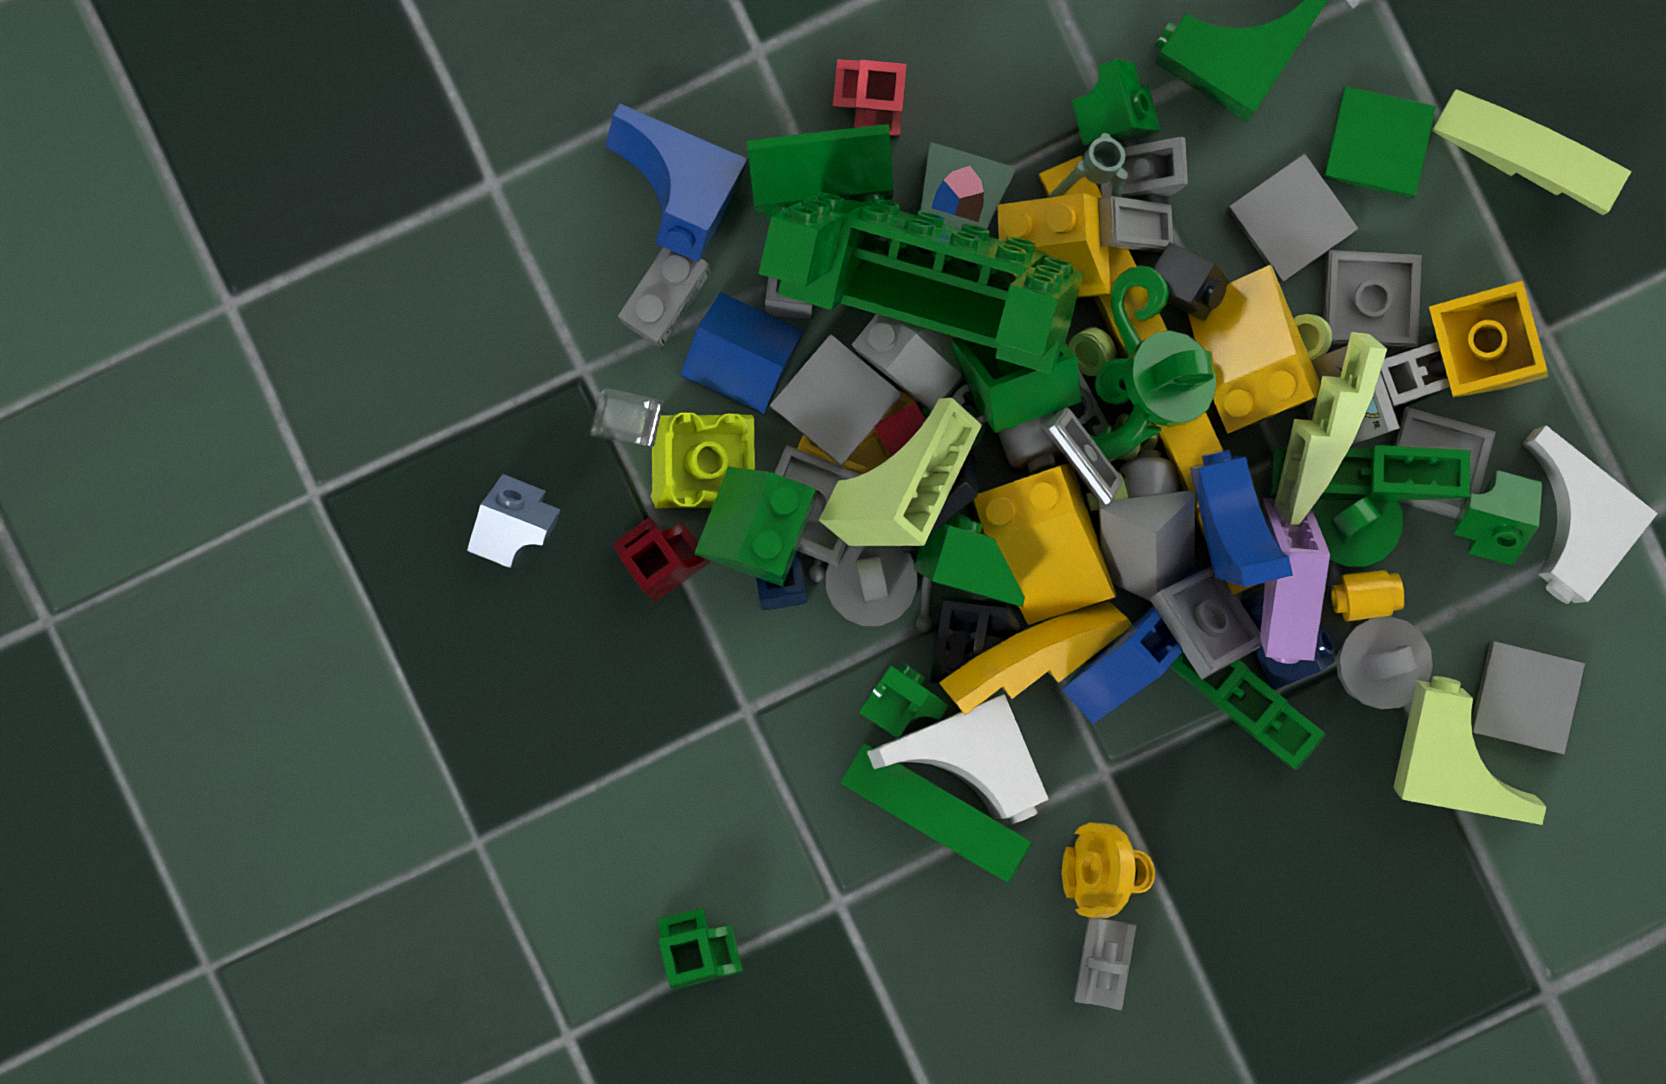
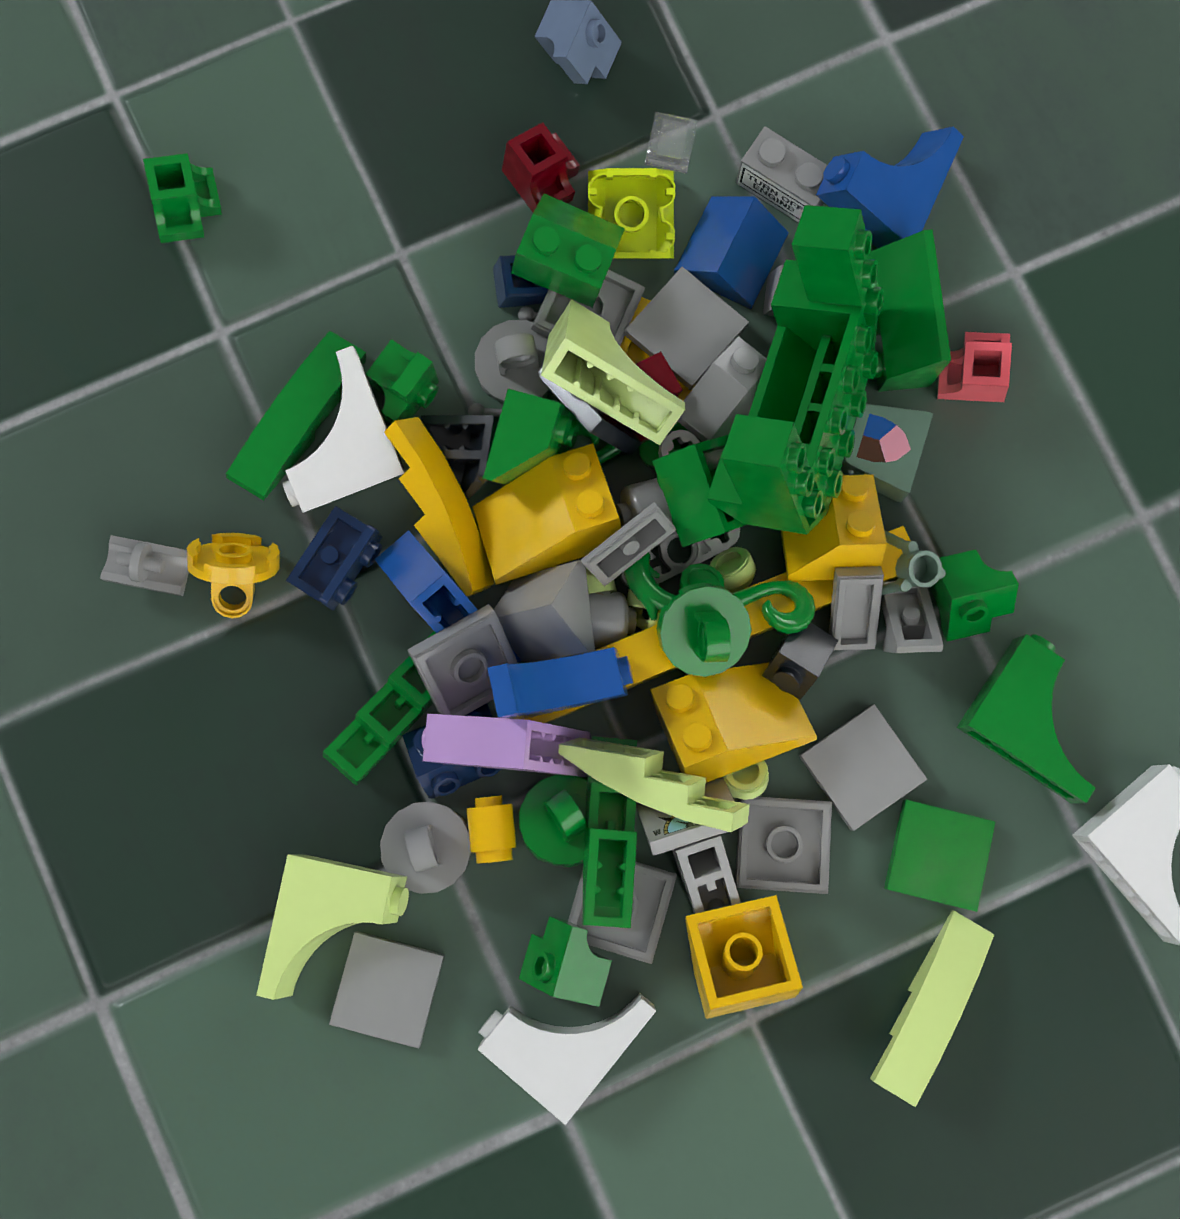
camera: 90 degrees right, 5 degrees down
none -> dark blue bracket [286,506,382,611]

